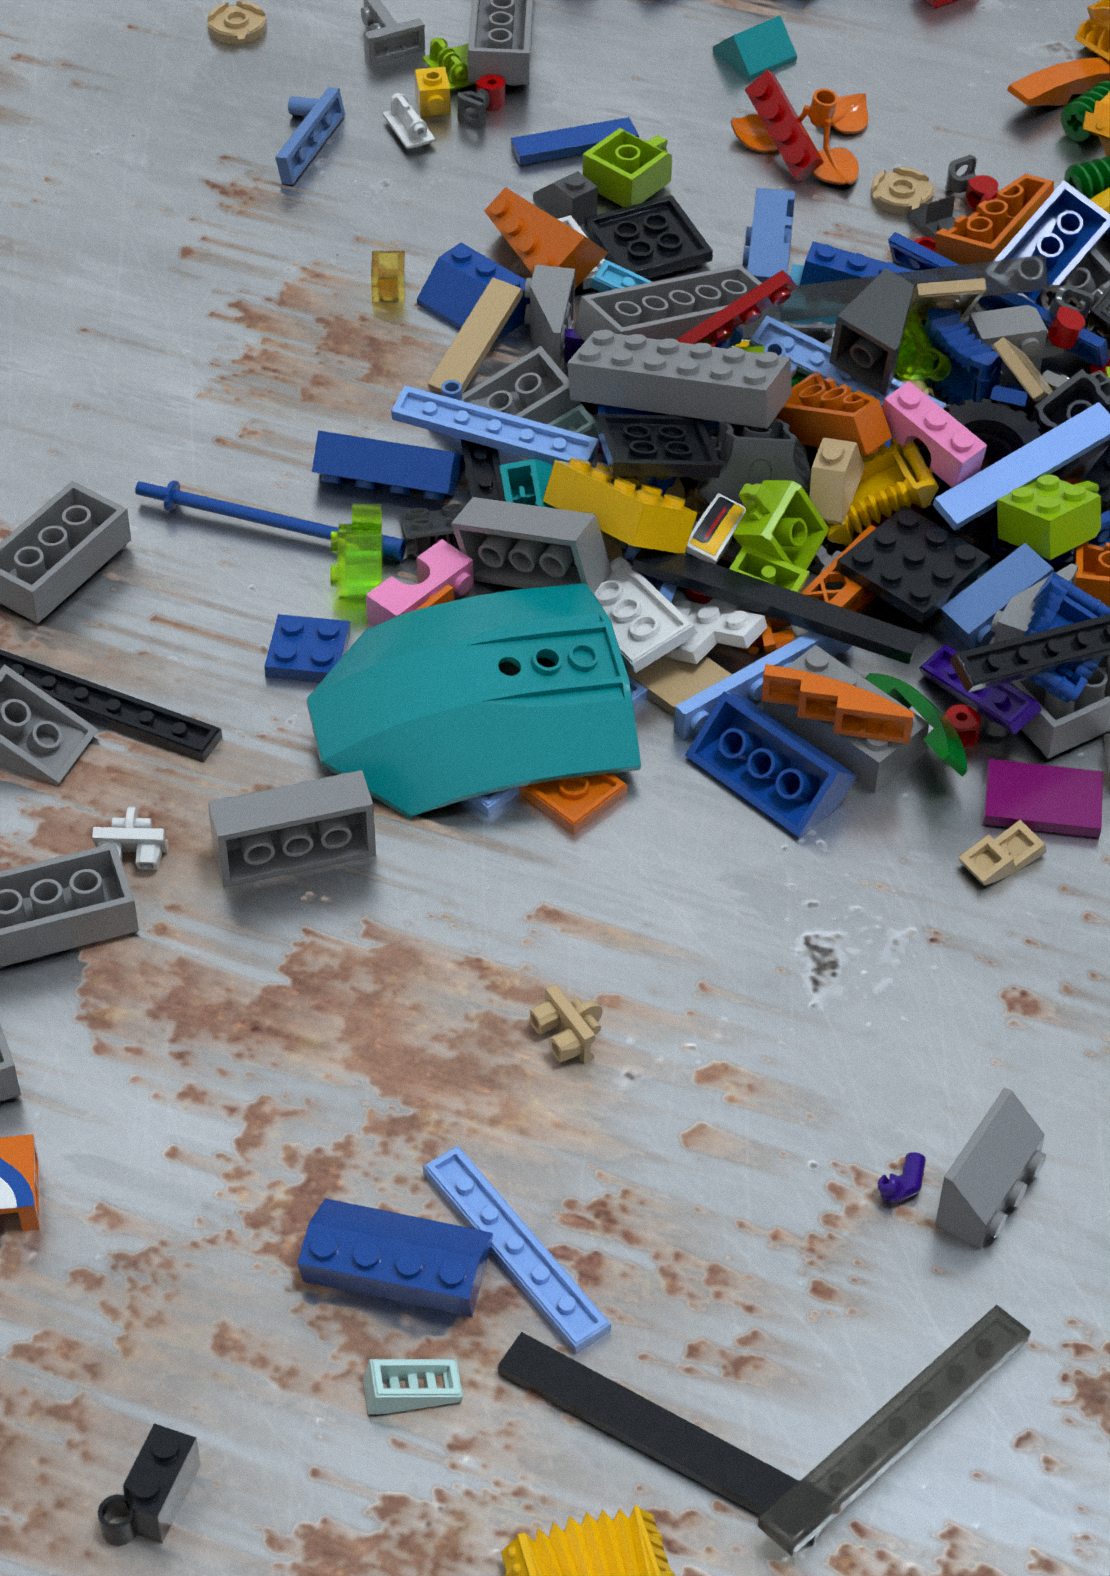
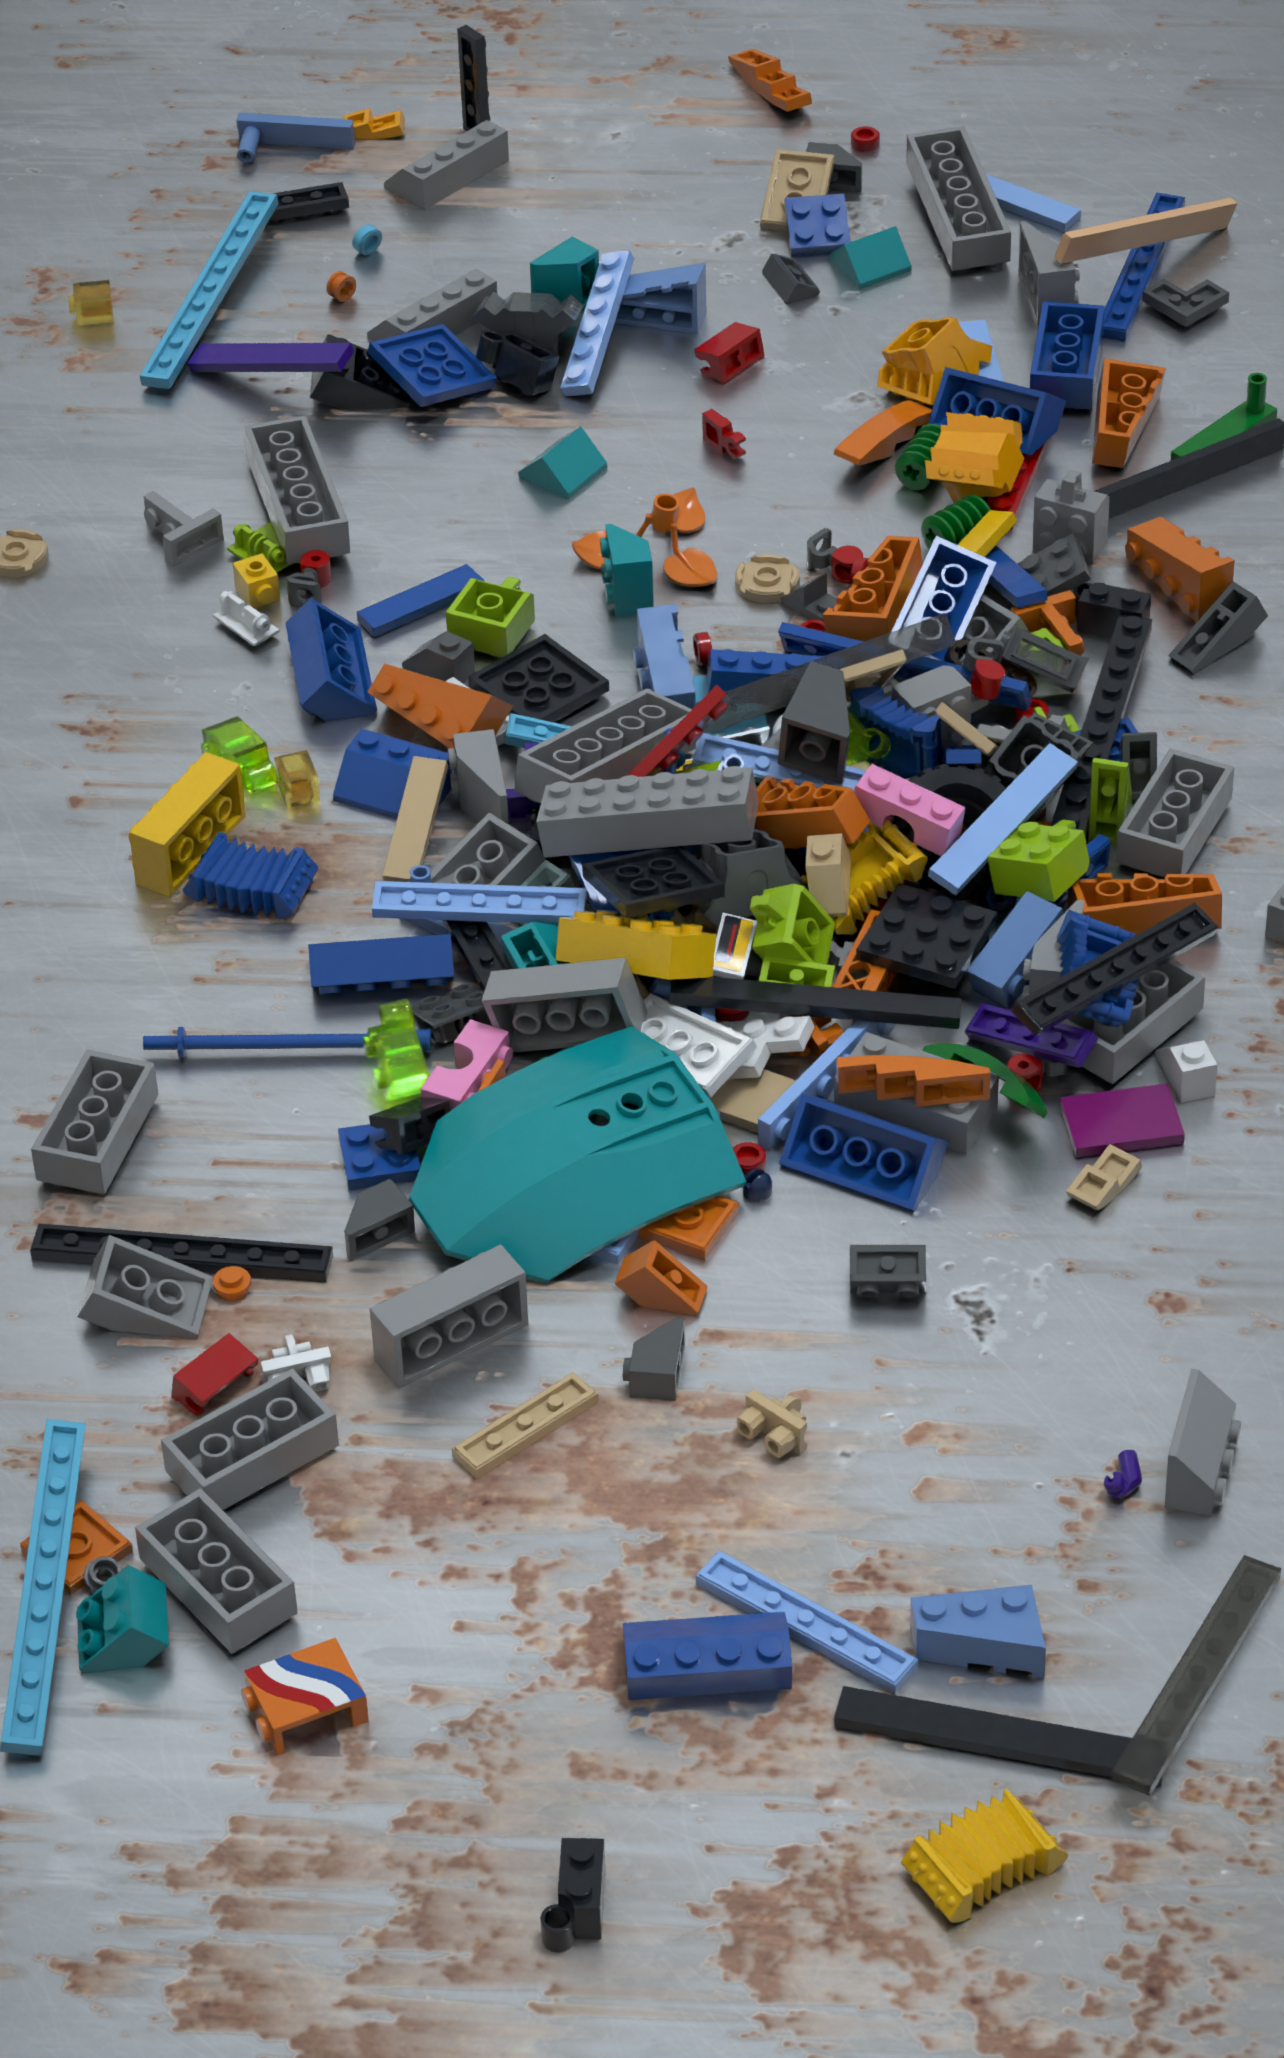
camera: 15 degrees left, 5 degrees down
medium blue piece [275,87,345,185] -> none
light aqua slope [363,1359,463,1415] -> none
red plate [744,69,824,182] -> none
none -> yellow brick [129,752,246,897]
none -> red hinge [171,1333,258,1416]
none -> blue piece [183,832,318,919]
none -> clear neon green hinge [201,716,278,793]
none -> orange plate [213,1266,251,1301]
none -> blue slope [285,598,377,721]
none -> dark grey slope [344,1179,415,1261]
none -> black hinge [369,1097,450,1155]
none -> tan tile [452,1372,598,1479]
none -> teal slope [600,524,654,616]
none -> orange slope [615,1240,708,1316]
none -> dark grey slope [622,1317,685,1401]
none -> red tile [693,632,712,666]
none -> red plate [702,409,746,459]
none -> red tile [733,1142,766,1176]
none -> dark blue hinge [743,1168,772,1202]
none -> dark grey bracket [850,1245,926,1298]
none -> medium blue wedge [910,1585,1046,1679]

